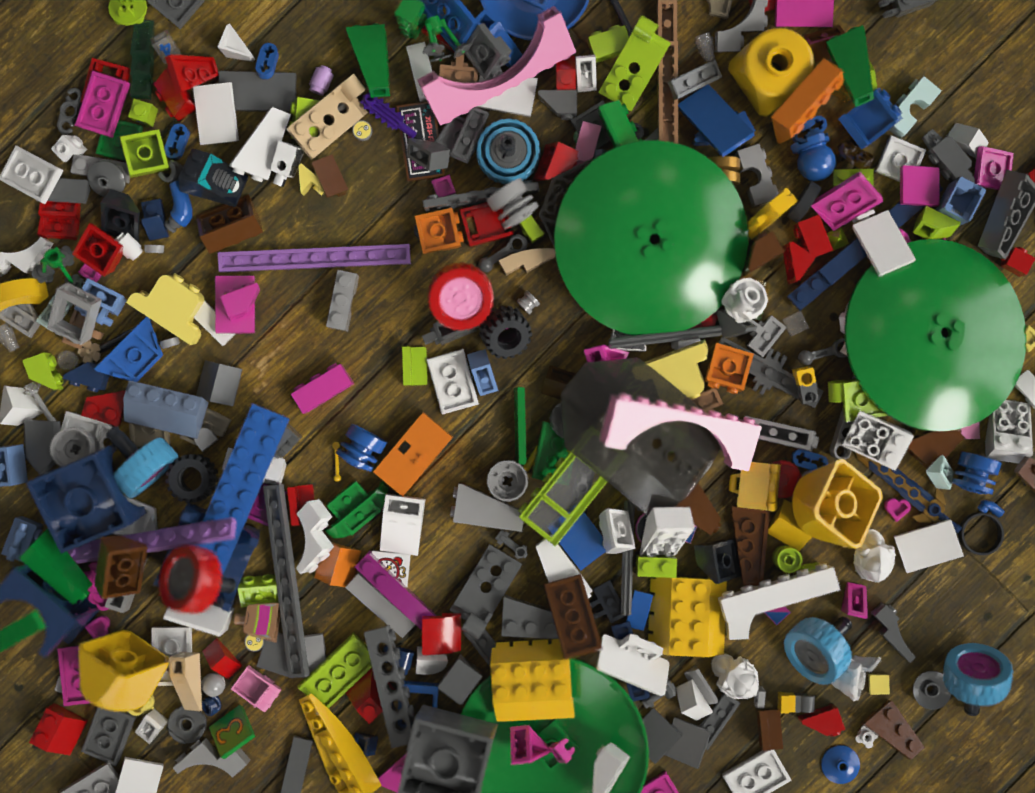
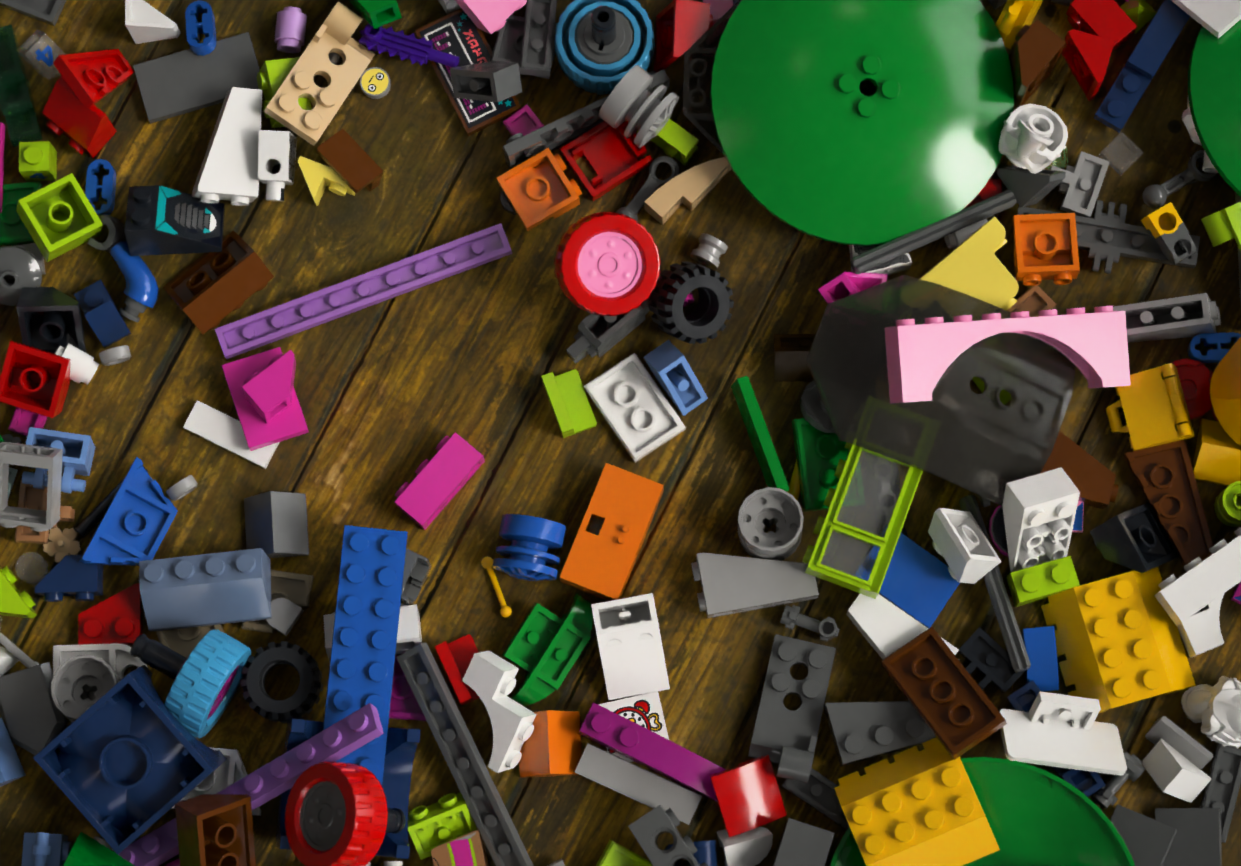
camera: 15 degrees left, 10 degrees down
light yellow brick [126,273,204,345] -> none
white tile [193,82,239,145] -> none
light grey arch [326,270,359,332] -> none

